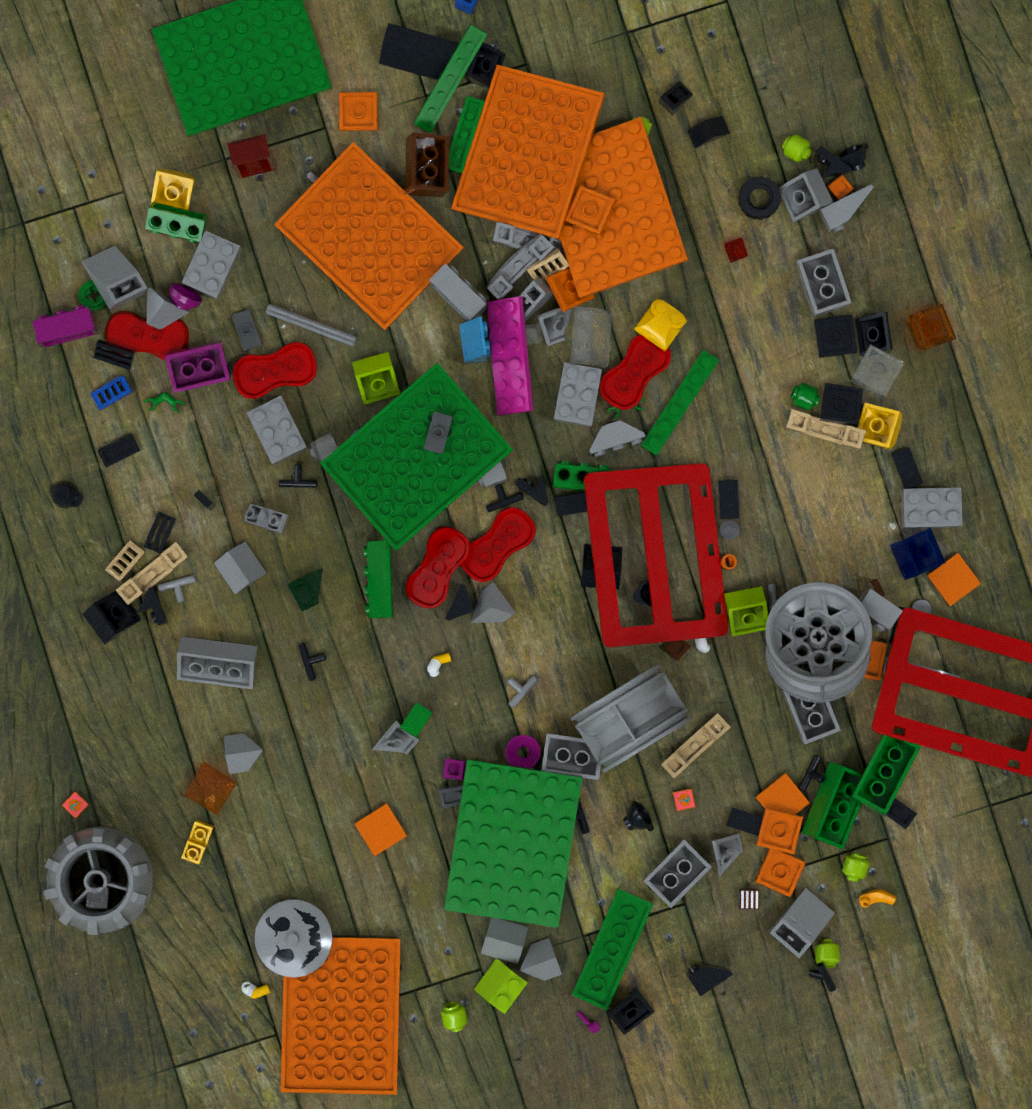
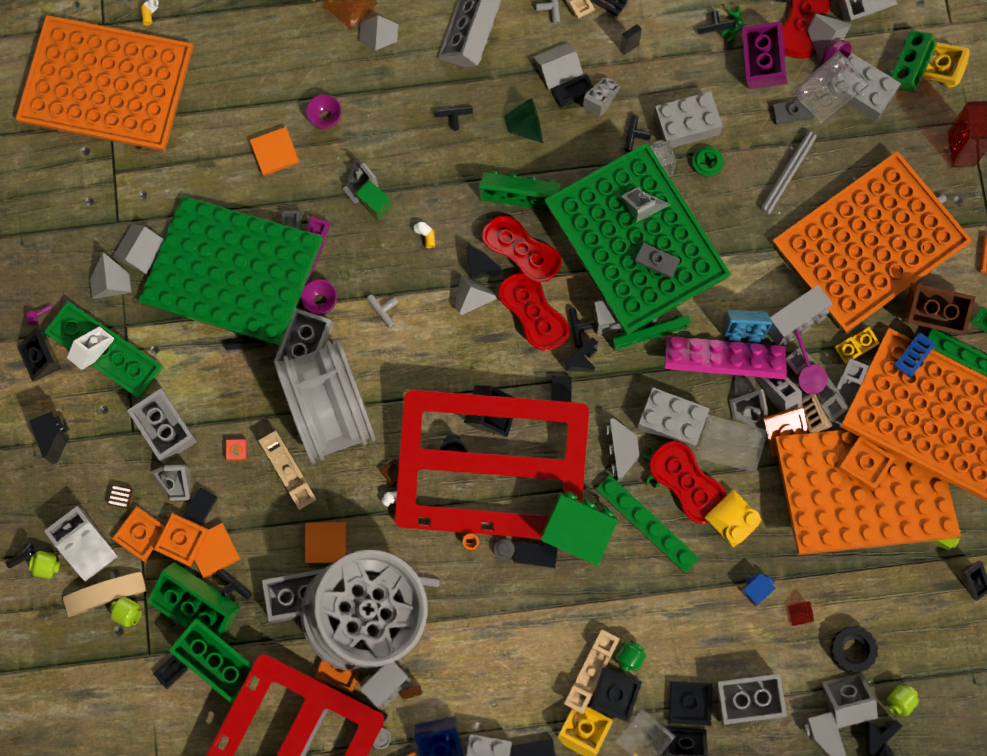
camera: 105 degrees right, 10 degrees down
red plate [233,342,317,399] -> none
light grey dish [255,899,333,977] -> none
lime slope [352,352,401,405] -> none
lime head [441,1002,468,1032] -> none
lime slope [474,958,528,1014] -> none
green brick [553,461,613,494] -> none
black piece [623,801,654,832] -> none
black slope [688,116,730,149] -> none
lime slope [724,586,768,637] -> none
orange tile [827,174,854,200] -> none
light orange arm [859,888,896,908] -> none
none -> tan slope [63,572,147,617]
none -> white slope [67,326,114,370]
none -> orange tile [305,522,346,564]
none -> magenta piece [306,94,342,129]
none -> green container [540,490,618,566]
none -> black tile [552,74,594,108]
none -> green plate [612,315,691,351]
none -> light grey slope [621,187,671,223]
none -> green gear [692,147,724,177]
none -> black piece [697,10,736,35]
none -> blue brick [741,573,775,607]
none -> clear slope [794,51,869,123]
none -> magenta piece [795,329,828,394]
none -> yellow slope [835,327,880,364]
none -> blue slope [894,333,936,378]

